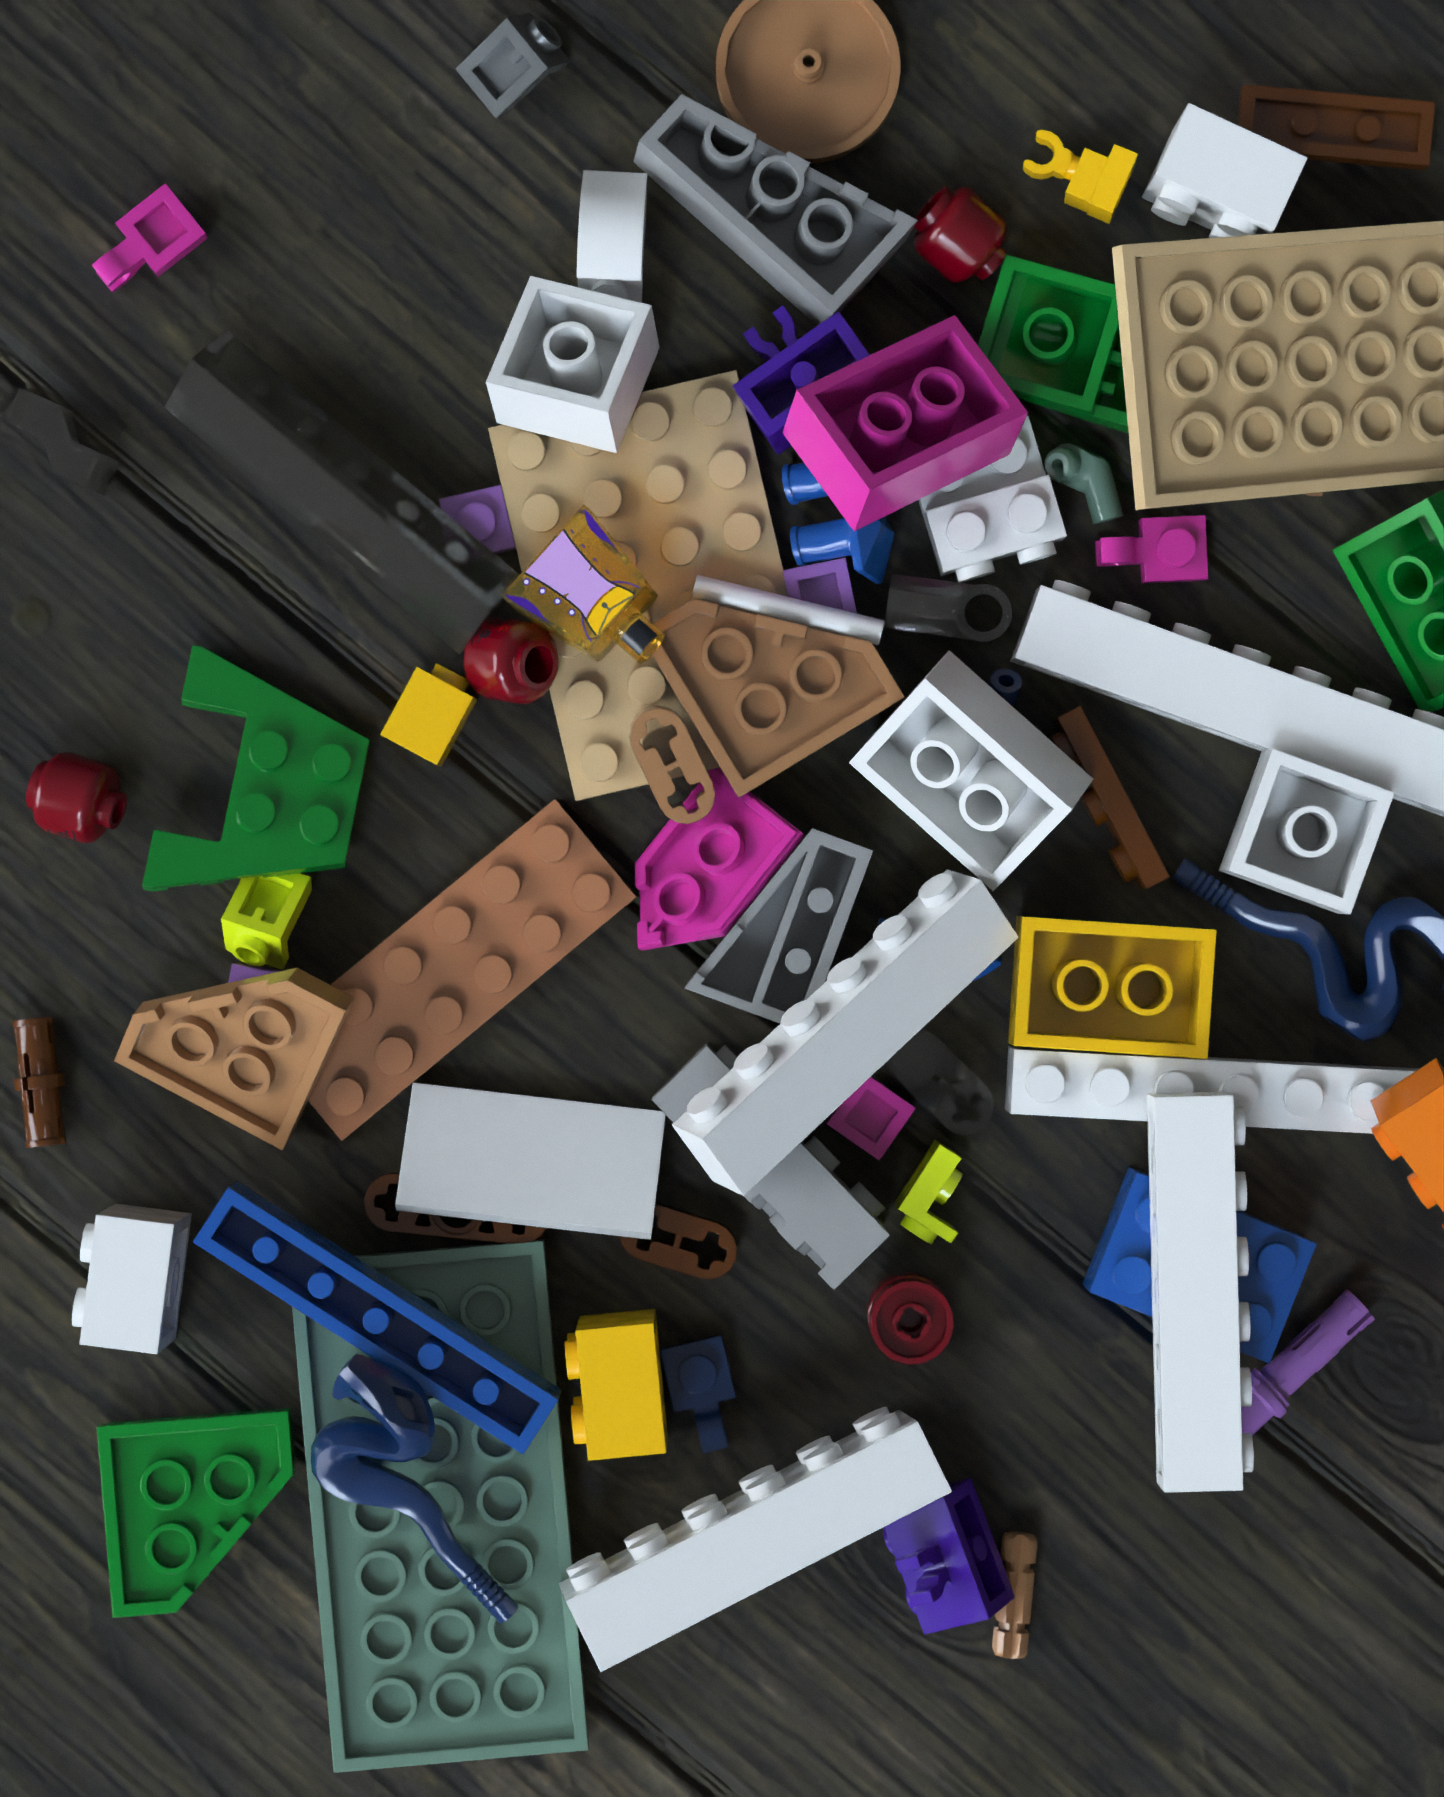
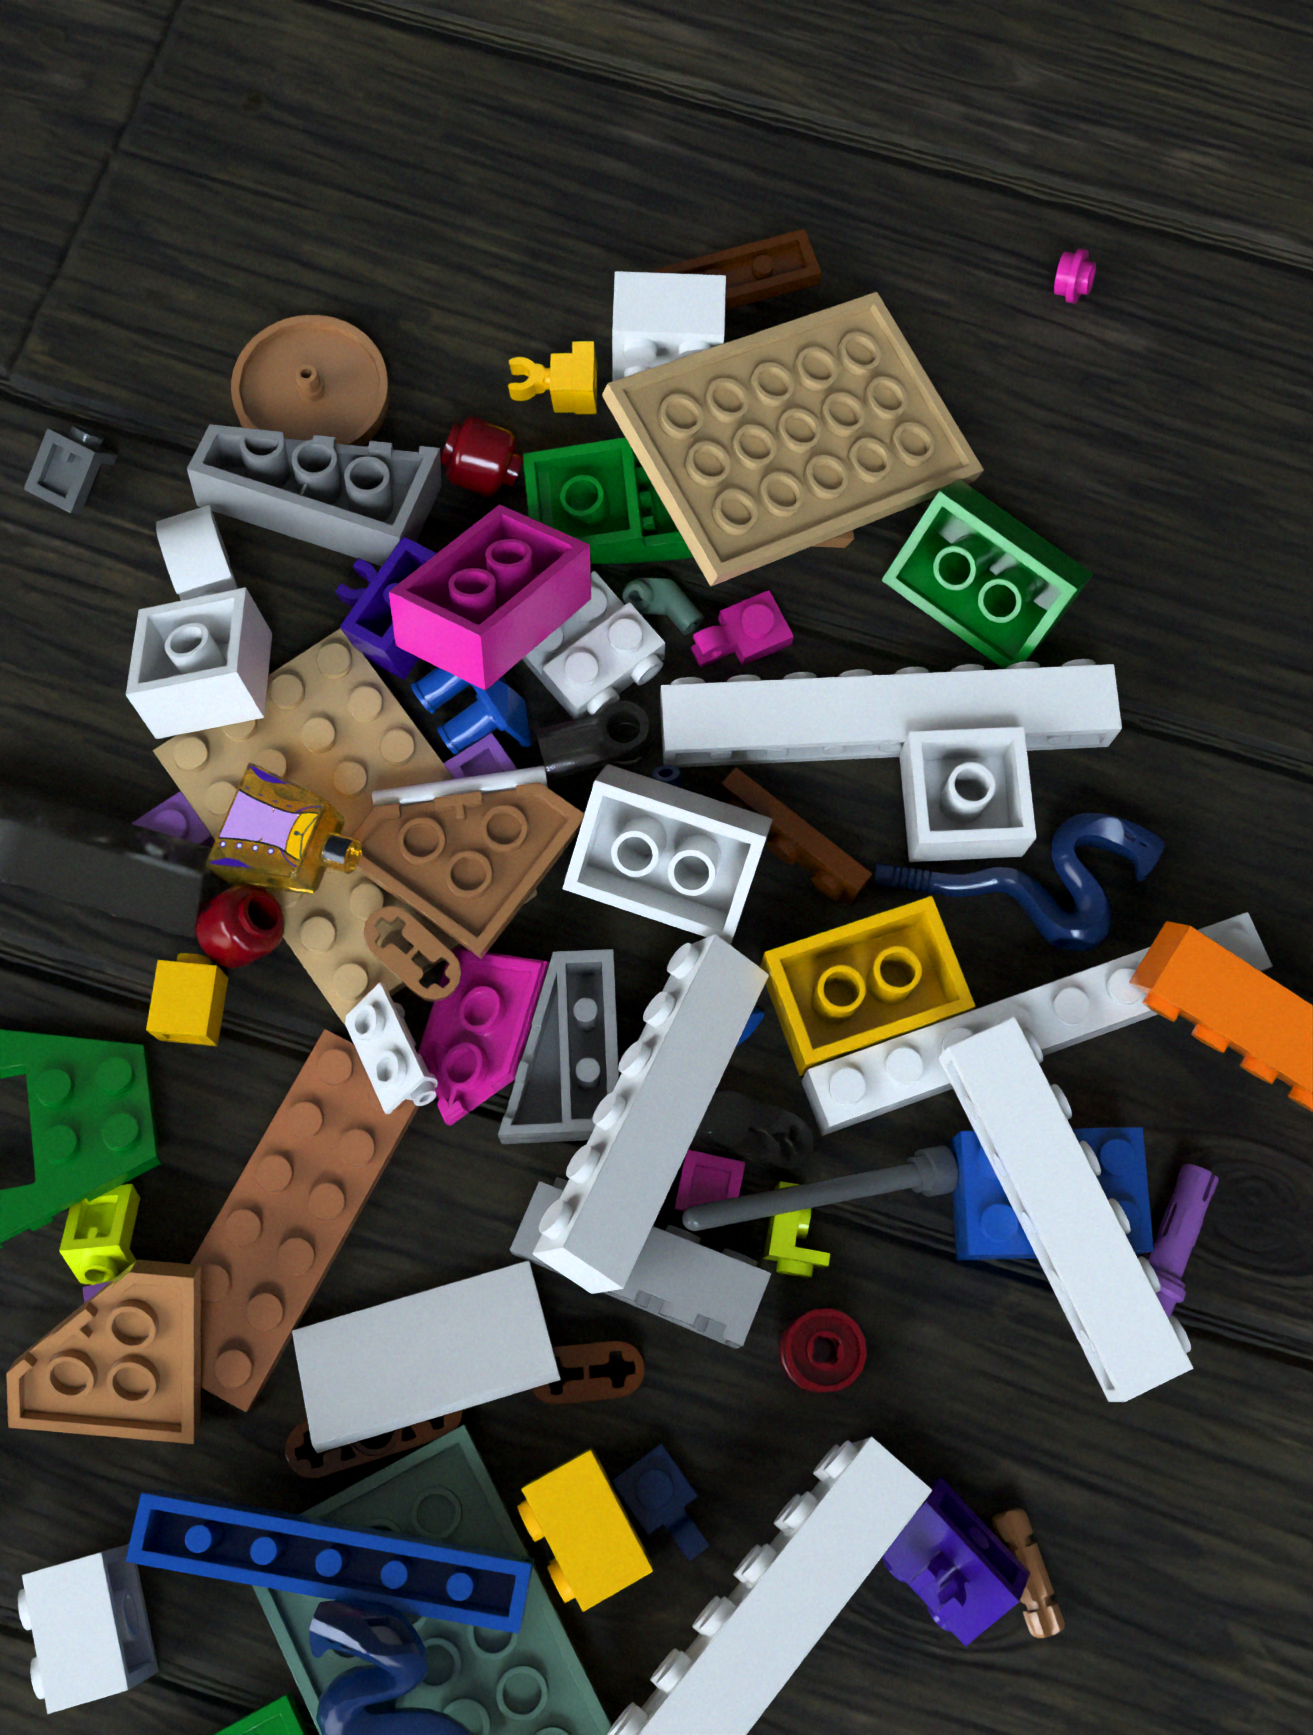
camera: 30 degrees left, 15 degrees down
none -> white hinge [345,982,438,1114]
none -> dark grey piece [682,1145,958,1231]

